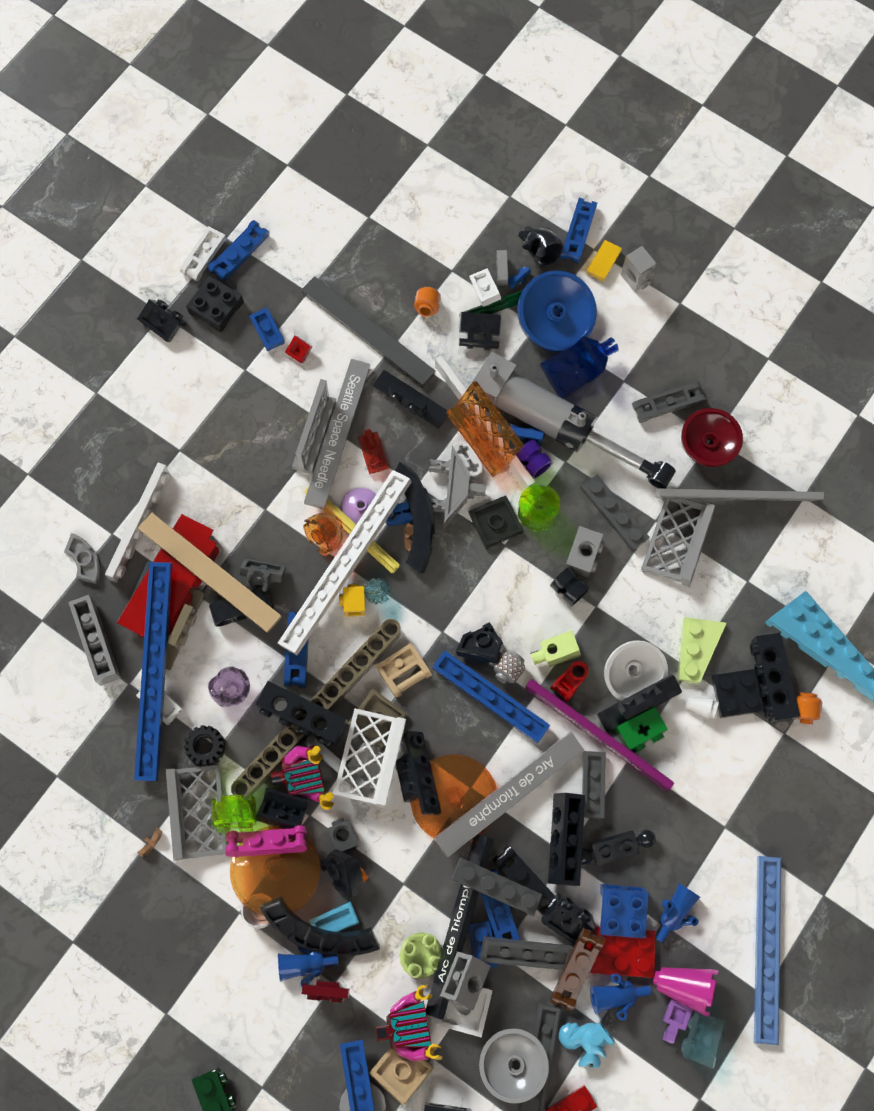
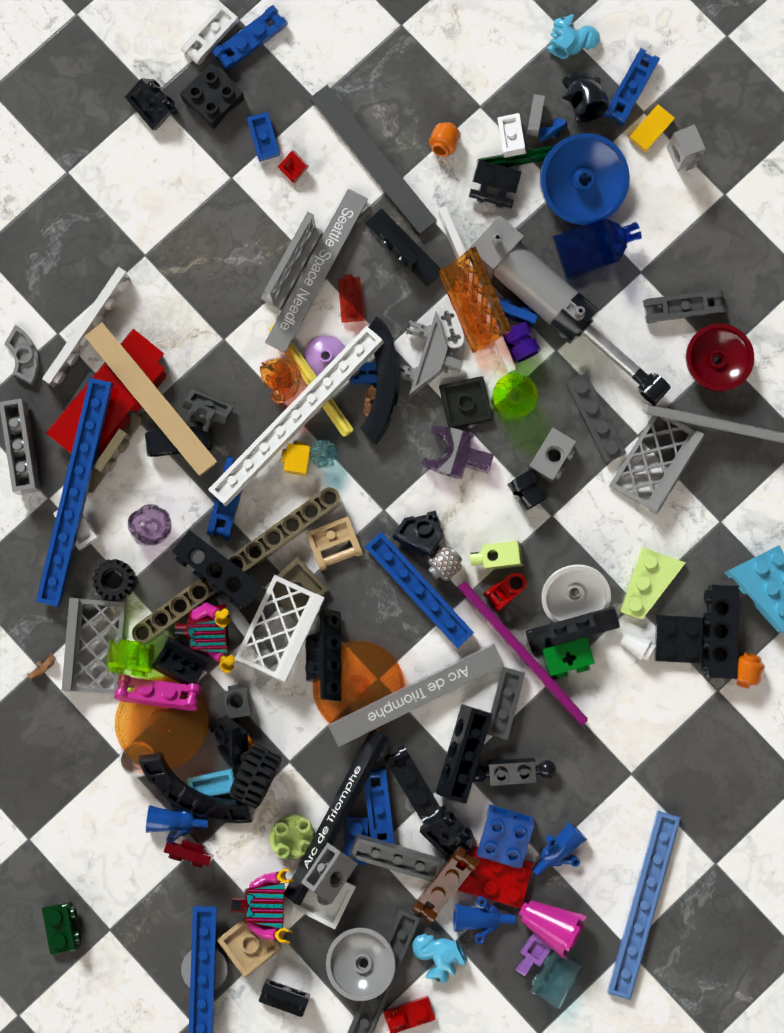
camera: 15 degrees right, 10 degrees up
dark grey plate [451,858,542,916] -> none
none -> black tyre [230,743,281,809]
none -> clear purple connector [421,426,494,479]
none -> medium azure animal [547,14,600,60]

